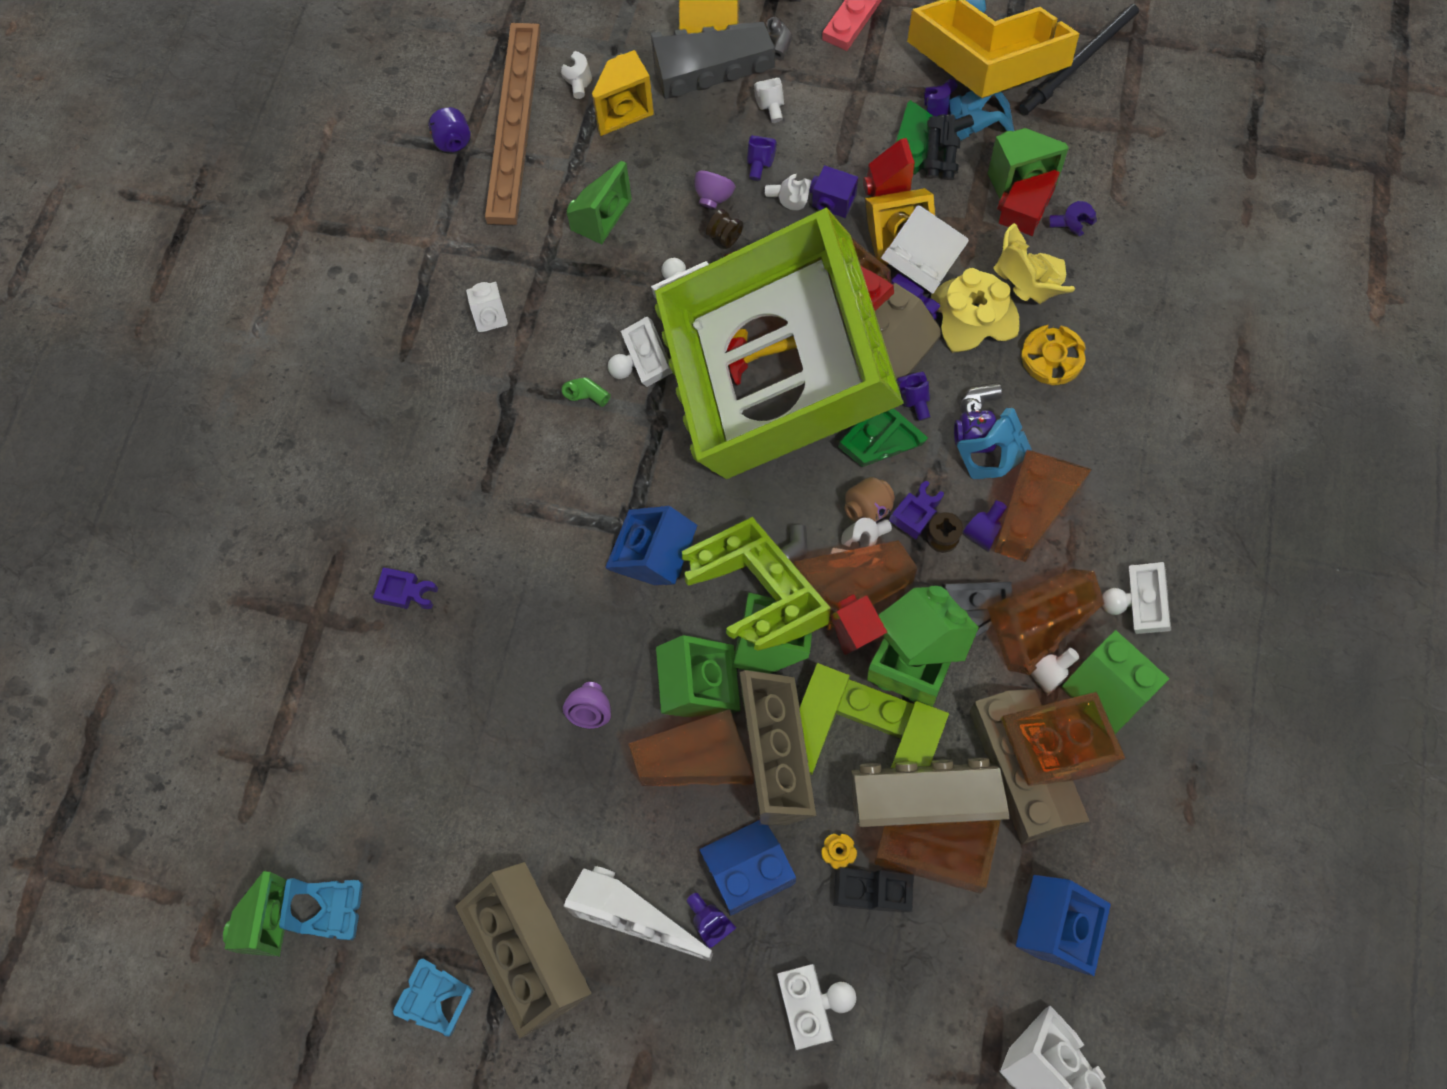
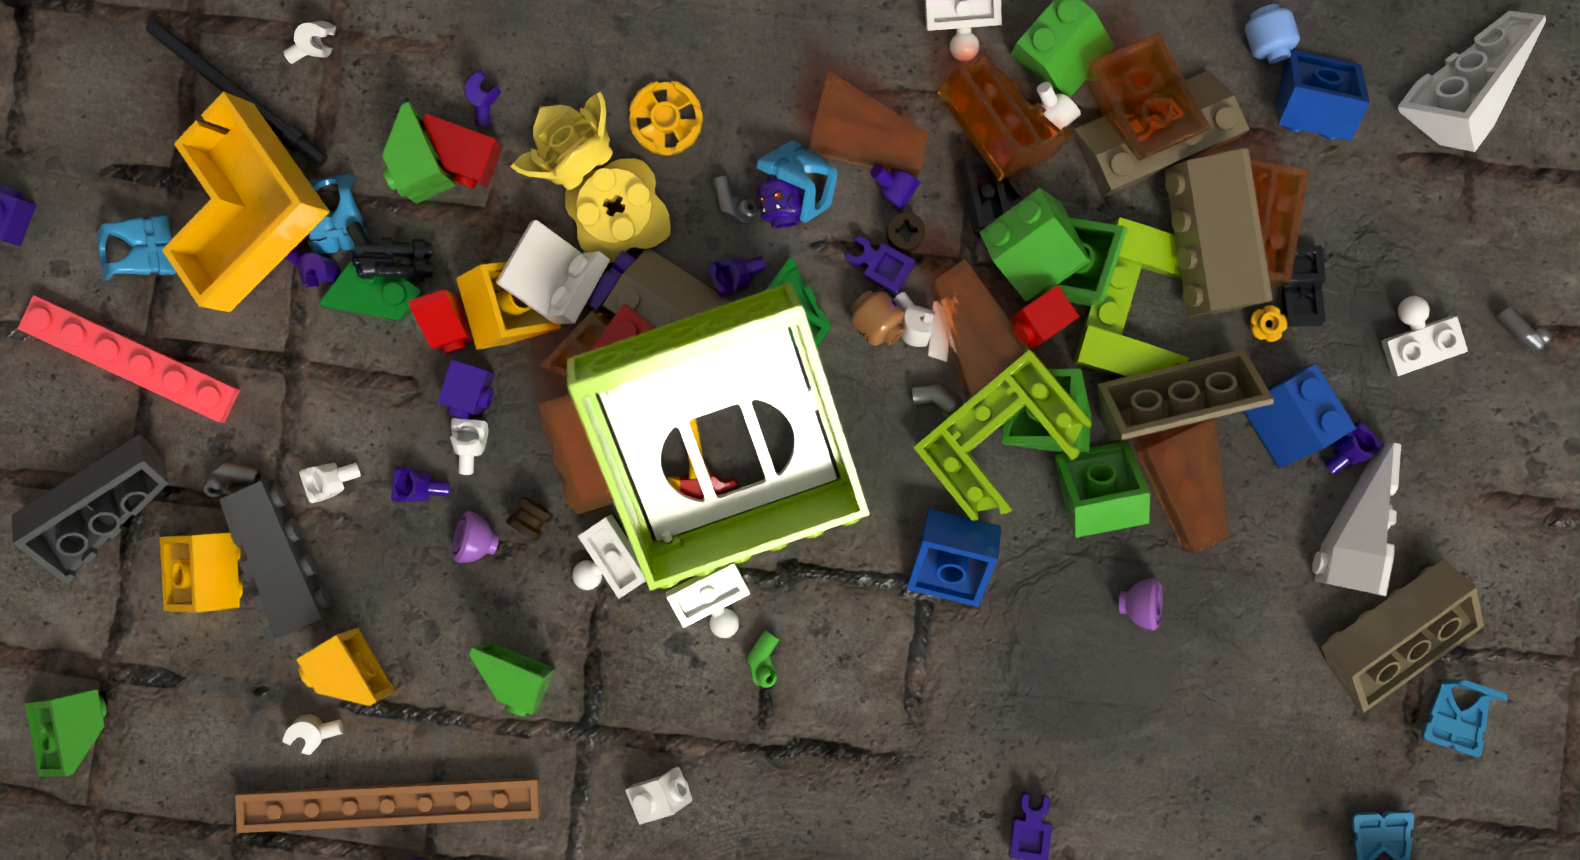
camera: 100 degrees left, 20 degrees up
none -> white piece [284,21,336,64]
none -> light blue head [1245,4,1300,64]

